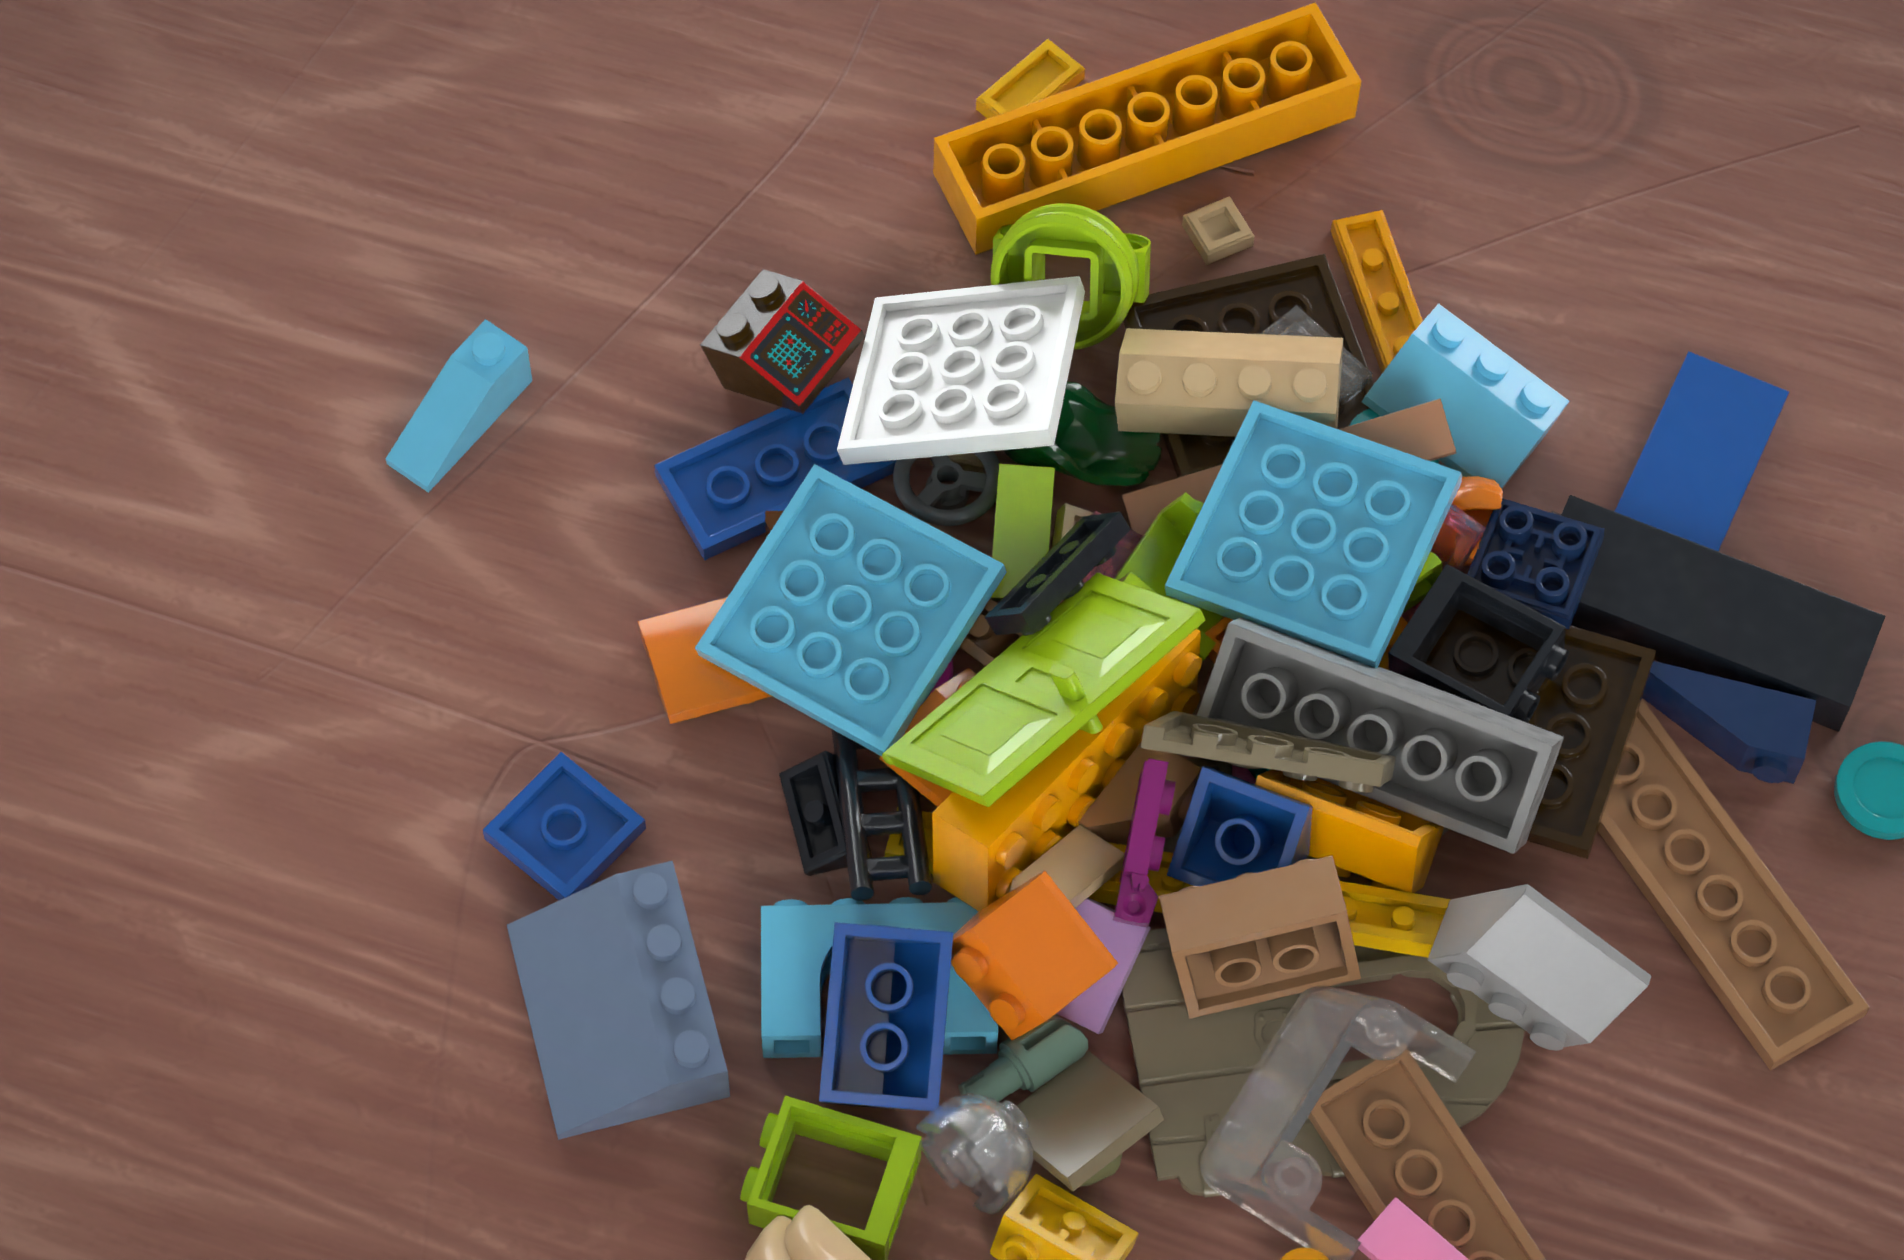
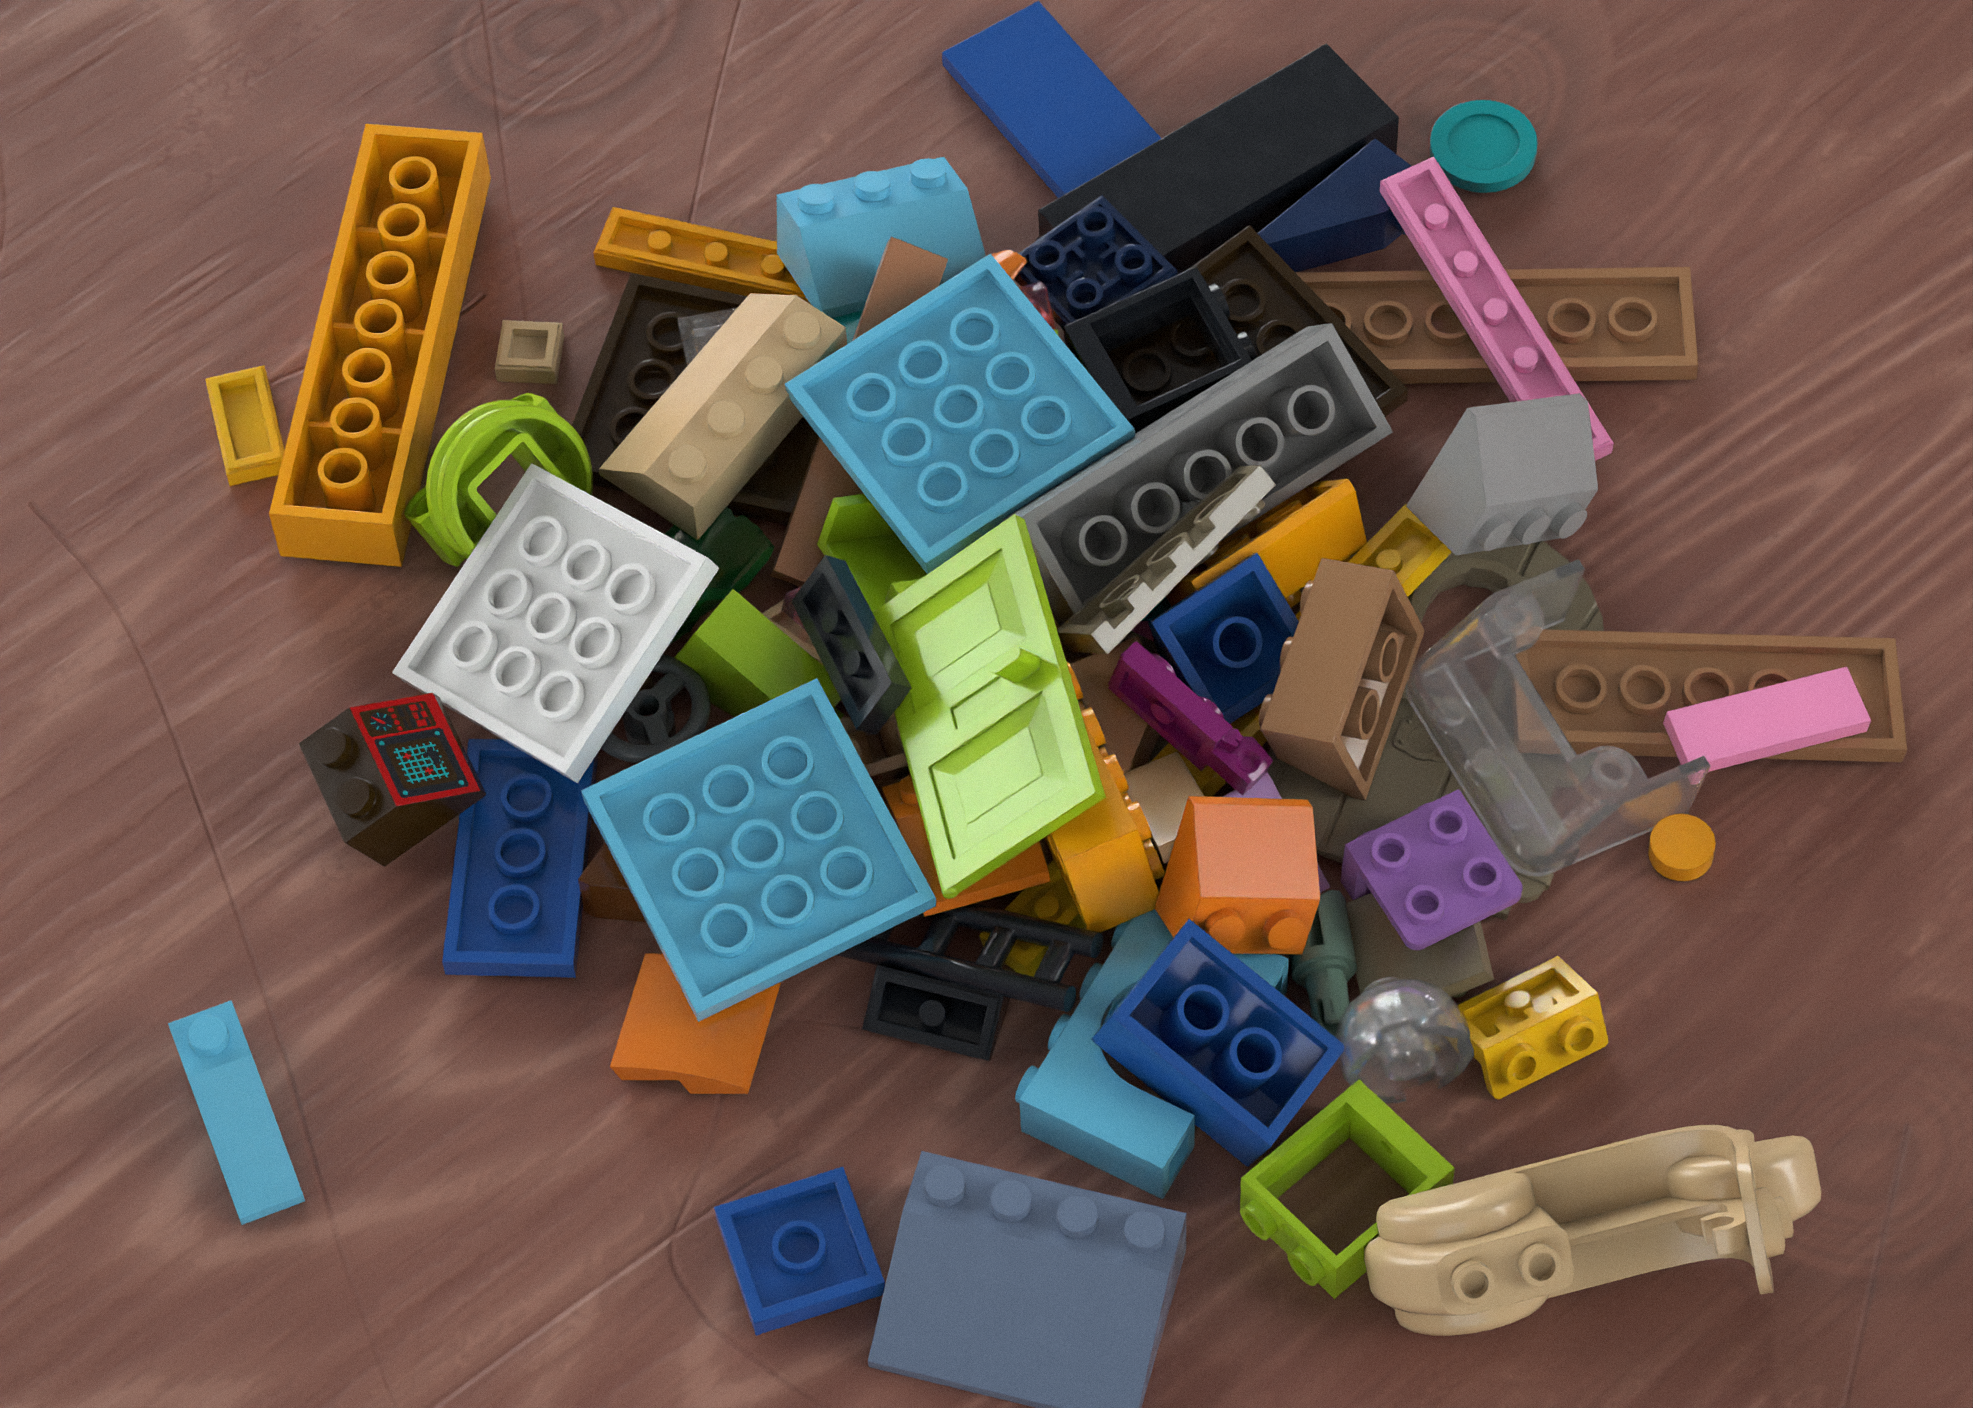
camera: 55 degrees left, 5 degrees down
none -> medium lavender bracket [1340,789,1523,950]
none -> bright pink tile [1380,156,1614,461]

